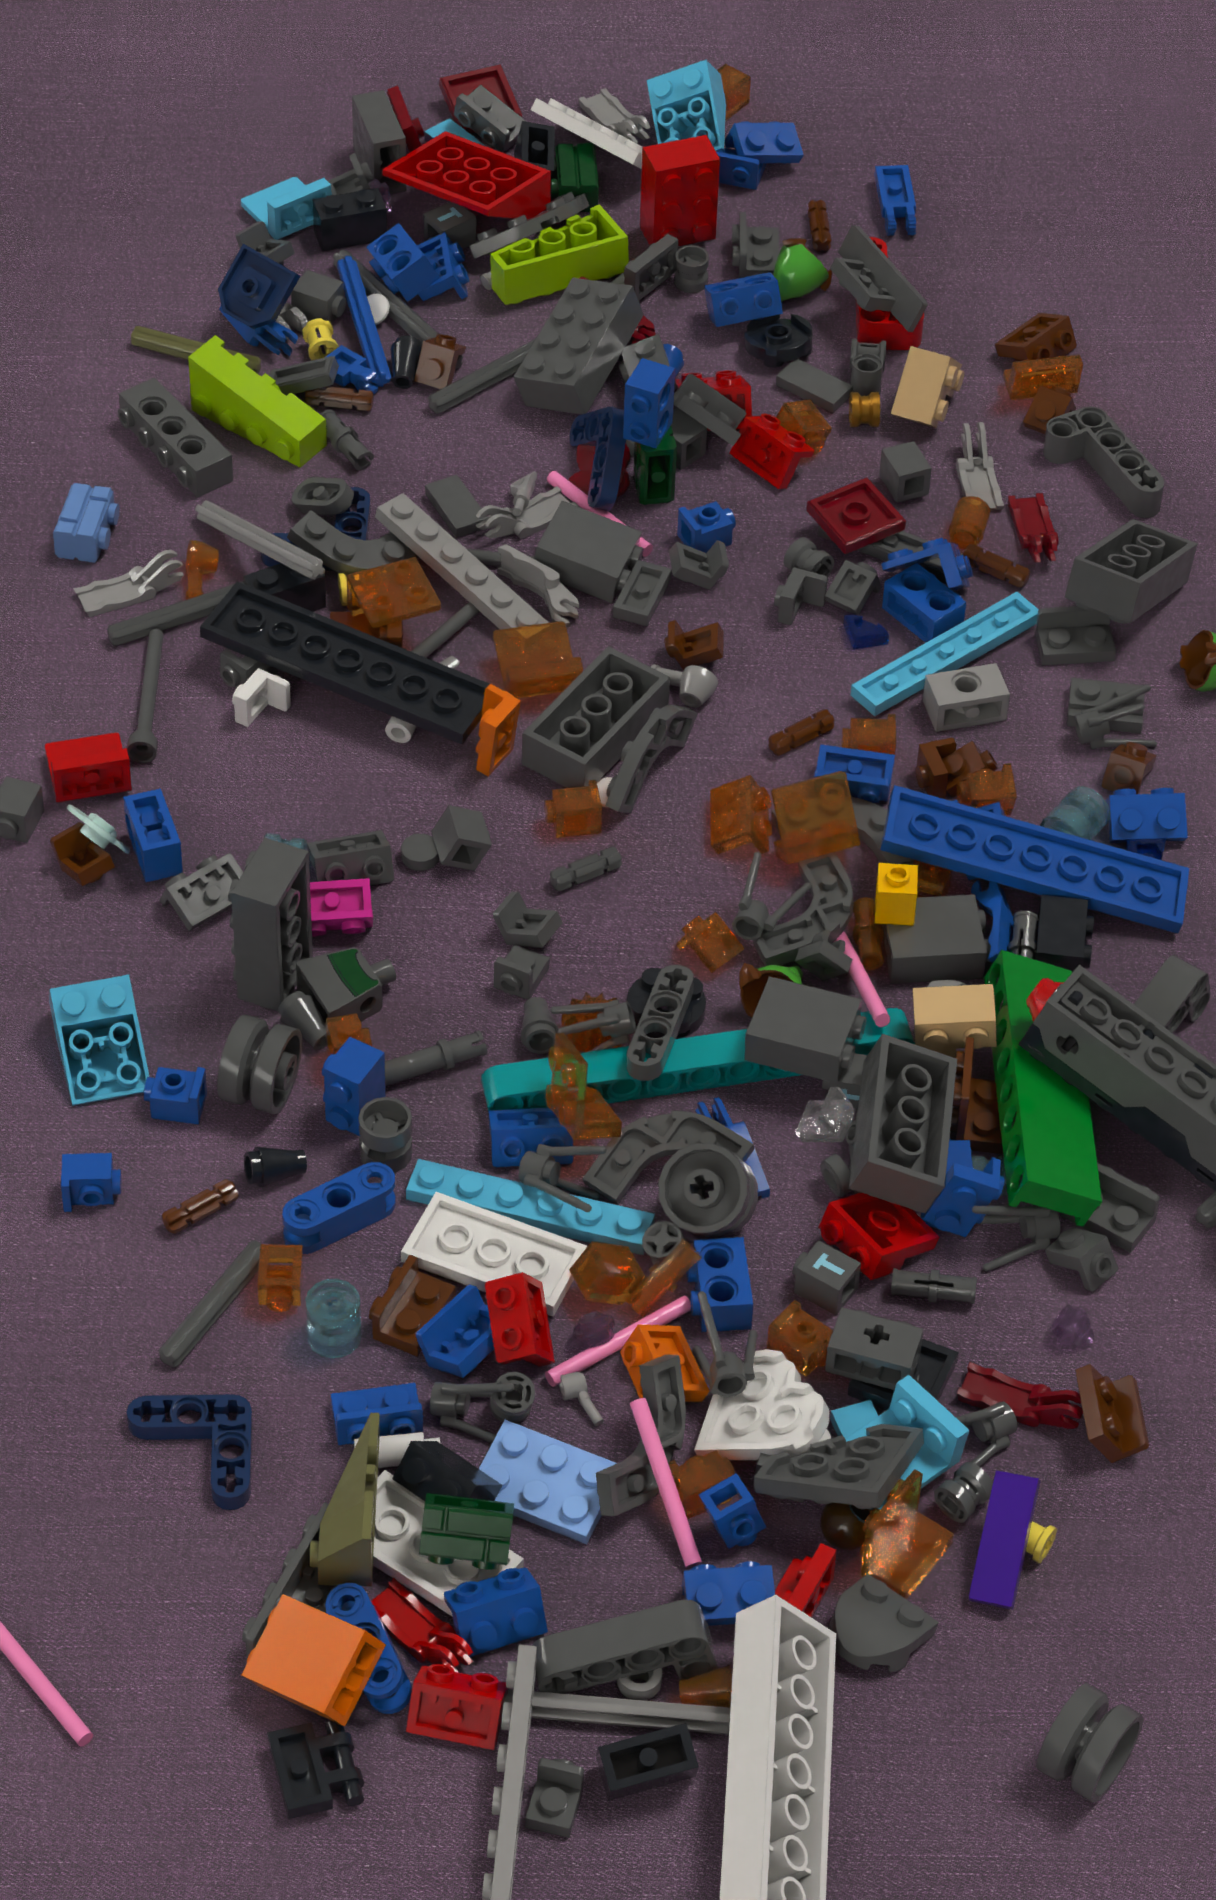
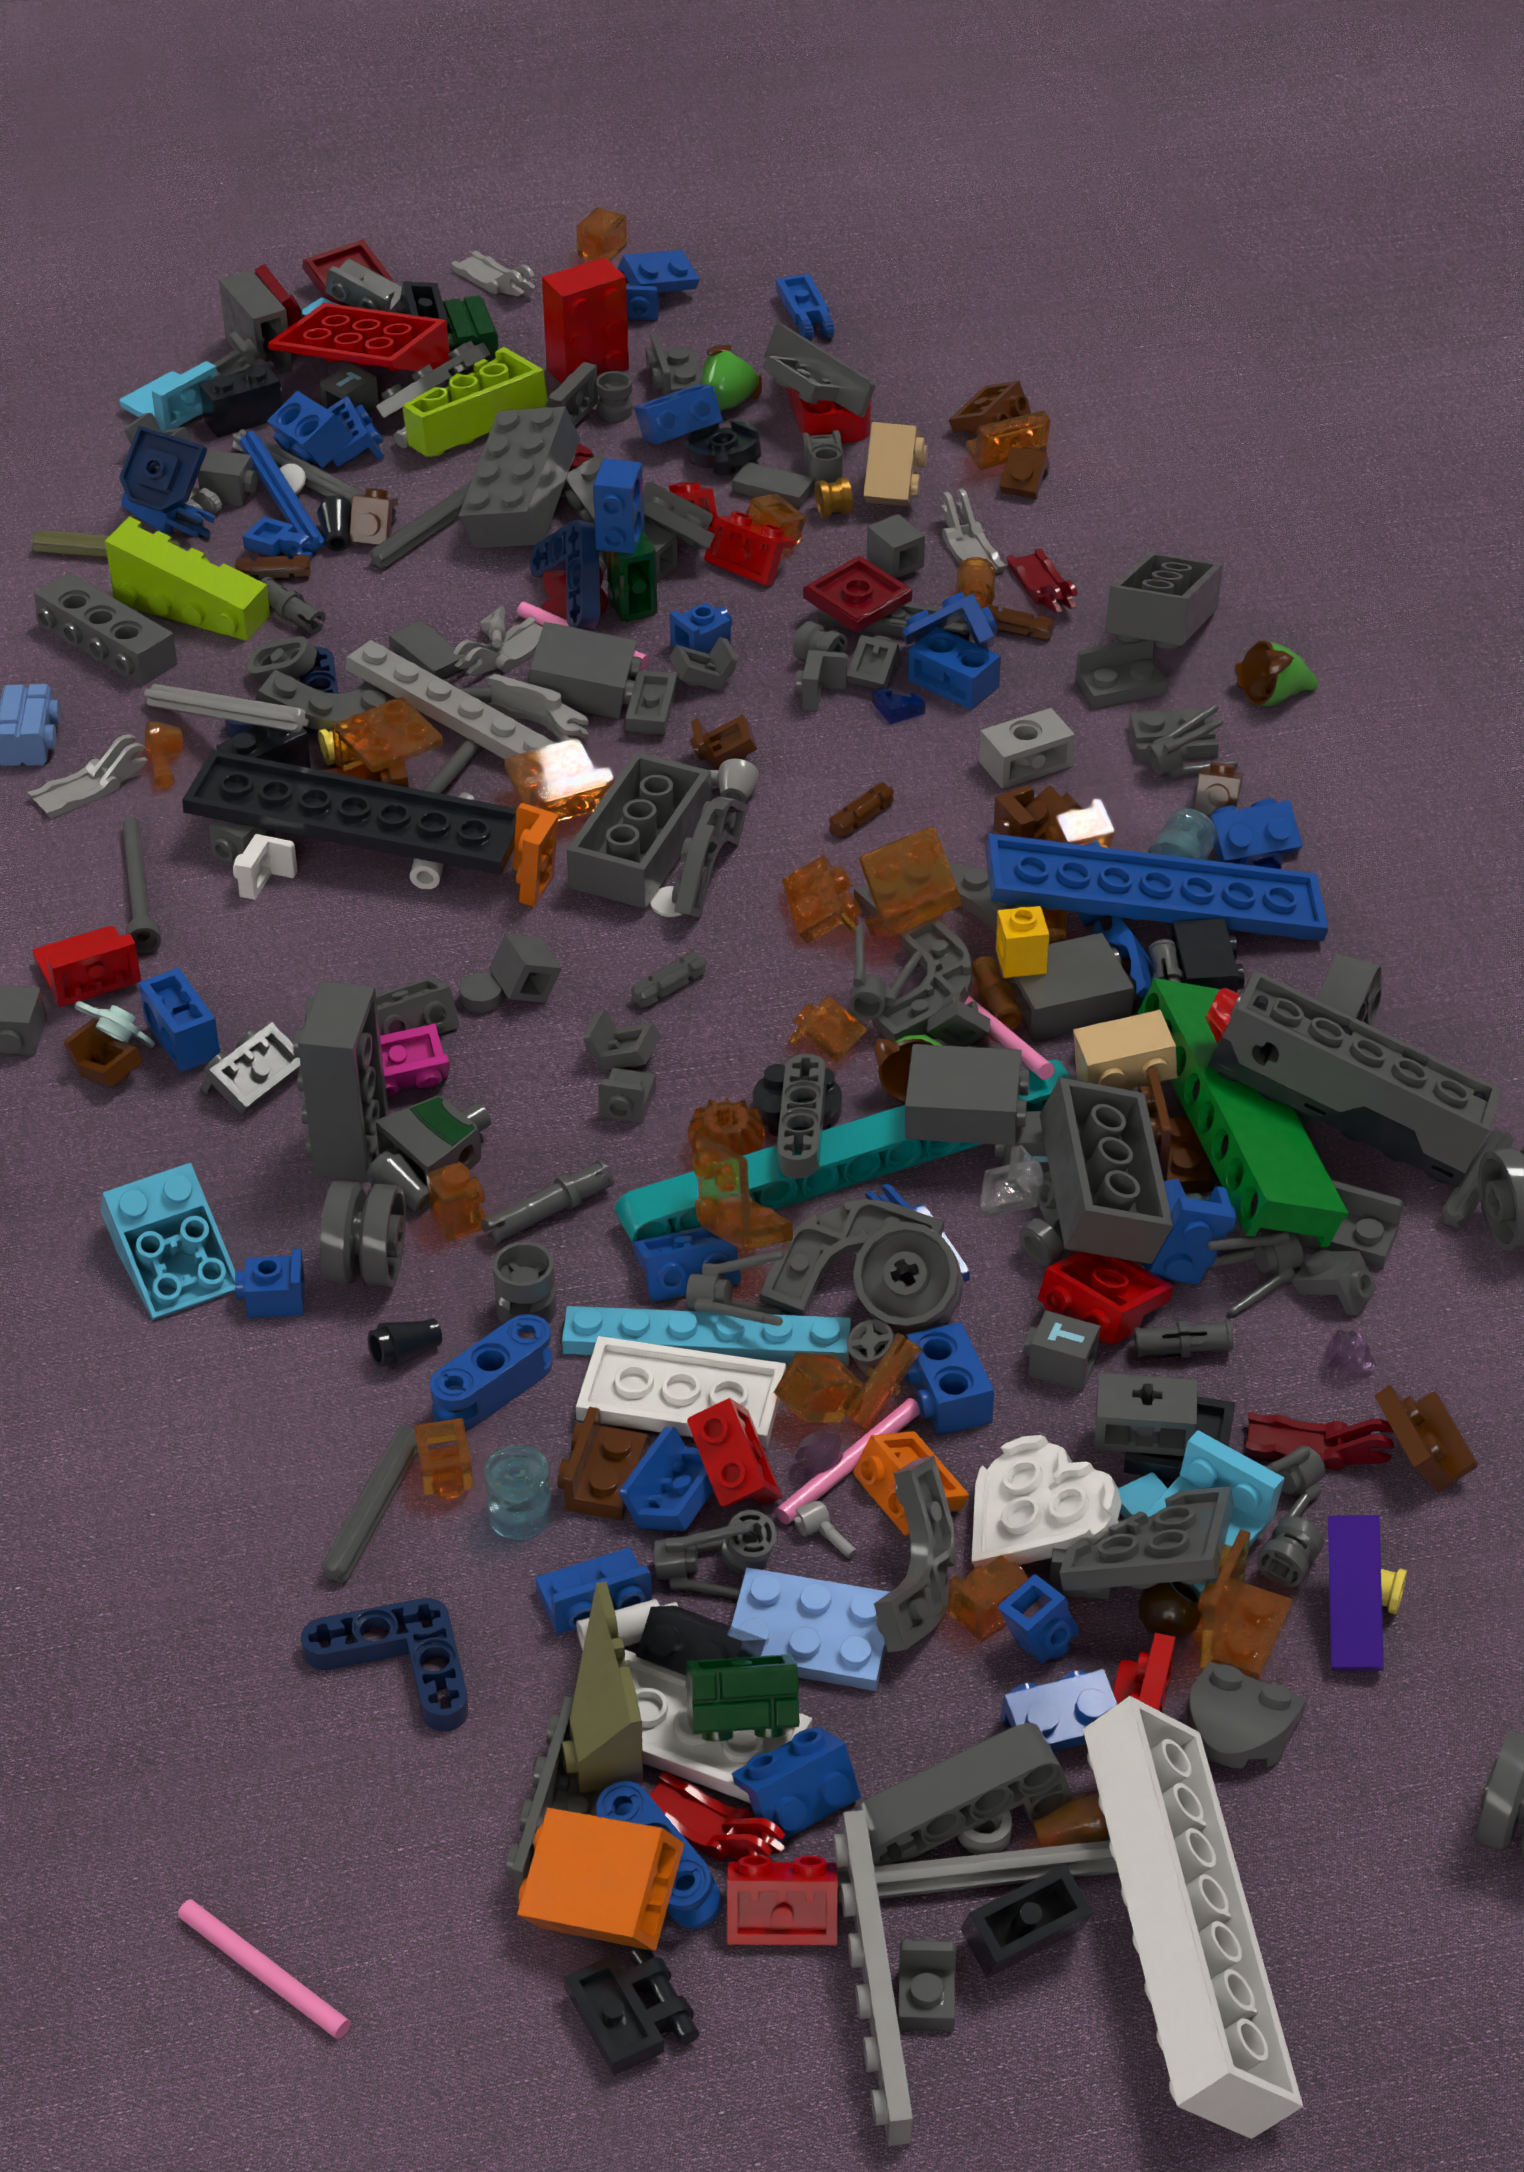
camera: 10 degrees left, 5 degrees down
blue brick [61,1153,122,1212] -> none
dark grey axle [107,581,243,646] -> none
reddish brown axle [161,1179,239,1234] -> none
dark grey tile [269,356,339,396] -> none
light yellow bush [302,318,339,361] -> none
blue brick [322,1037,386,1136] -> none
dark grey cone [520,997,560,1054] -> none
white plate [531,98,643,169] -> none
clear orange brick [544,780,602,838] -> none
dark grey plant [550,999,636,1052] -> none
bright pink bar [630,1398,702,1568] -> none
medium azure slope [647,60,726,152] -> none
dark grey plant [692,1291,757,1397] -> none
clear orange brick [767,1300,833,1377] -> none
reddish brown axle [807,199,832,252] -> none
blue bracket [813,744,895,803] -> none
clear orange brick [841,714,896,755] -> none
medium azure plate [851,592,1039,716] -> none
dark grey beam [1043,406,1164,518] -> none

